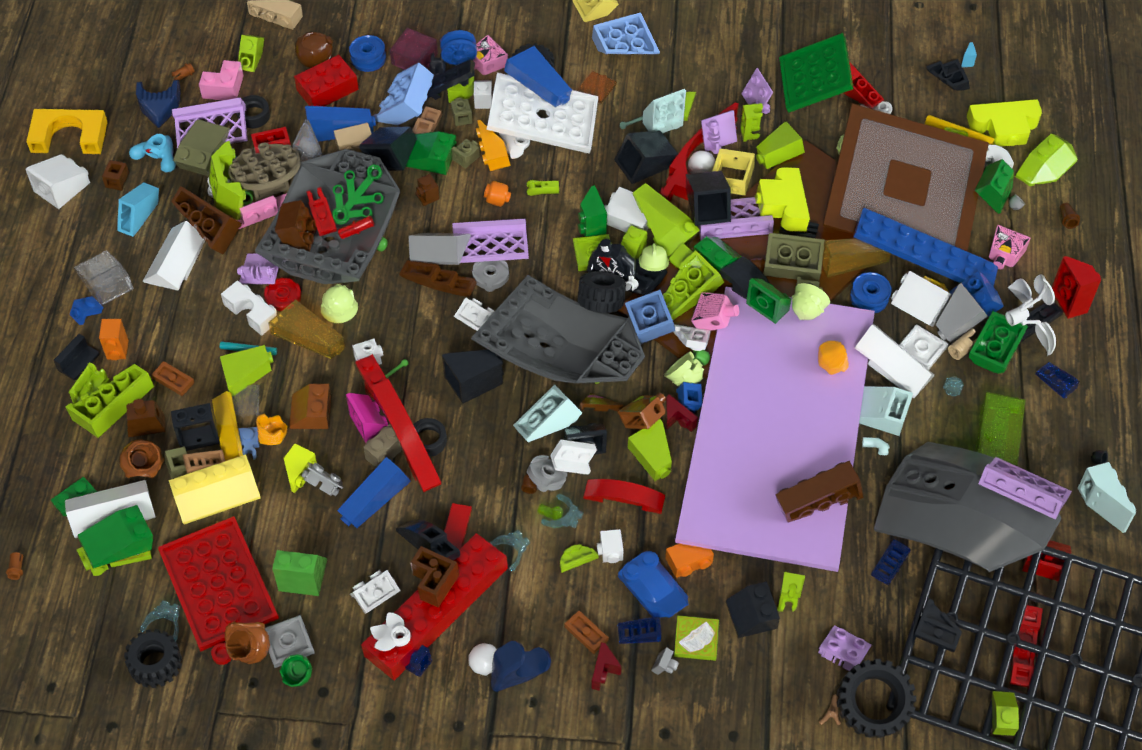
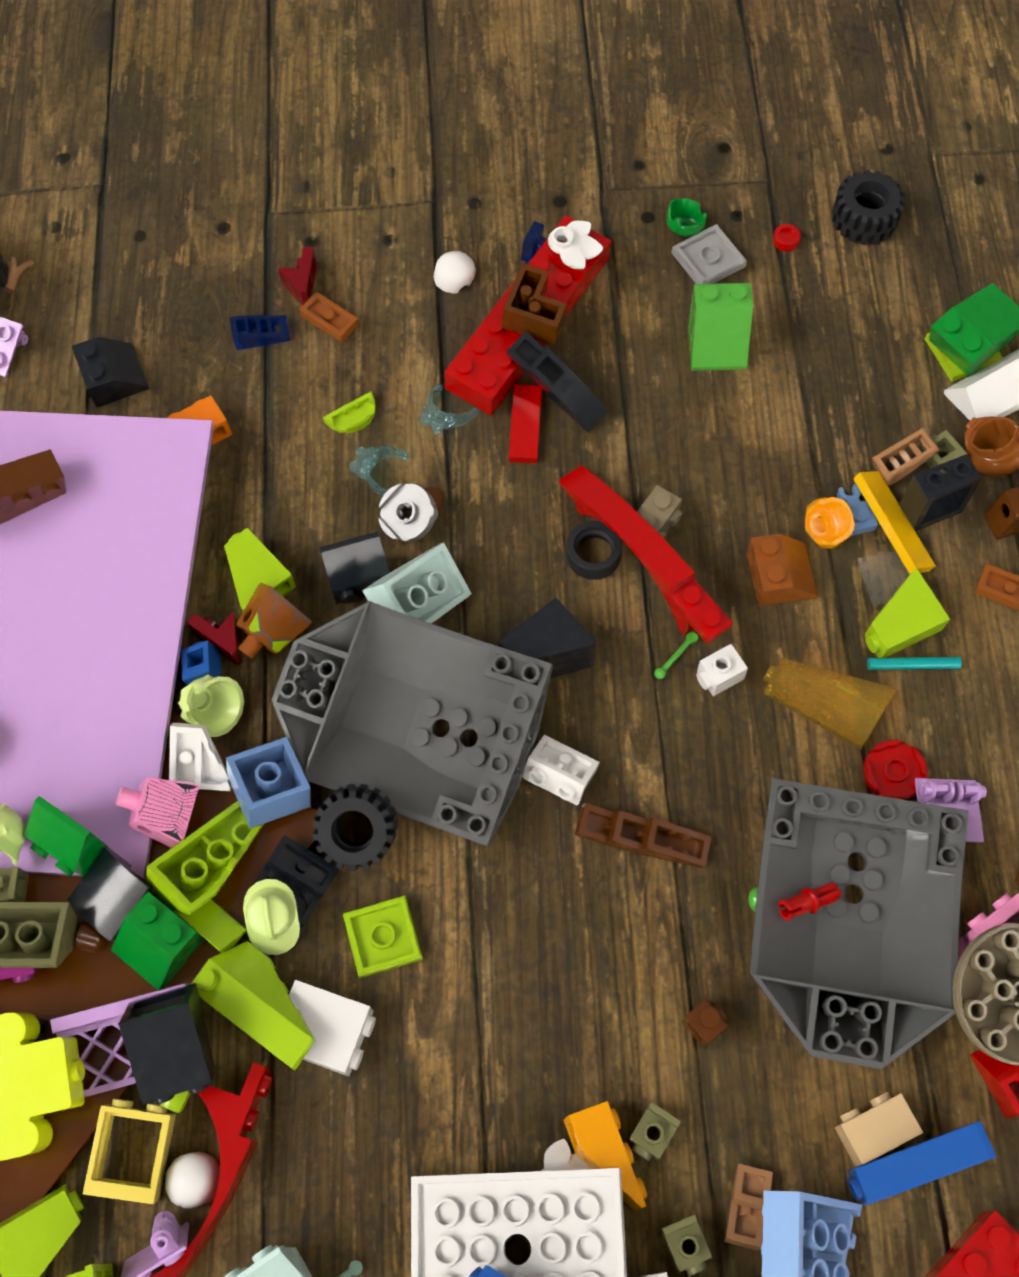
camera: 175 degrees right, 10 degrees up
clear light blue helmet [140,600,180,642] -> none
red plate [158,516,279,652] -> none
light yellow slope [169,455,260,524] -> none
white arch [221,280,278,335] -> none
dark orange helmet [225,622,270,664] -> none
reddish brown slope [275,200,317,252] -> none
neon yellow slope [284,444,317,493] -> none
clear slope [292,119,322,162] -> none
light grey hinge [301,462,343,496] -> none
red hinge [306,187,337,236] -> none
yellowish green helmet [321,284,358,323] -> none
green plant [332,165,384,225] -> none
blue slope [337,457,411,528] -> none
dark pink slope [346,393,388,443] -> none
white bracket [350,570,401,614] -> none
black slope [359,127,417,171] -> none
green slope [406,131,457,175] -> none
light grey slope [409,233,471,265] -> none
lavender fence [452,219,529,263] -> none
light grey plate [472,260,509,292] -> none
orange head [483,181,511,207] -> none
dark blue animal [491,641,551,692] -> none
lime bar [527,180,559,196] -> none
clear neon green arm [537,504,563,521] -> none
white bracket [550,440,597,474] -> none
green slope [578,185,607,237] -> none
red slope [583,479,665,514] -> none
black torso [587,239,639,291] -> none
white brick [597,529,623,563] -> none
black slope [614,131,678,184] -> none
blue slope [618,551,689,621] -> none
lime slope [621,225,647,260] -> none
light grey tile [651,647,679,675] -> none
tile [674,616,719,661] -> none
lime hinge [777,572,805,612] -> none

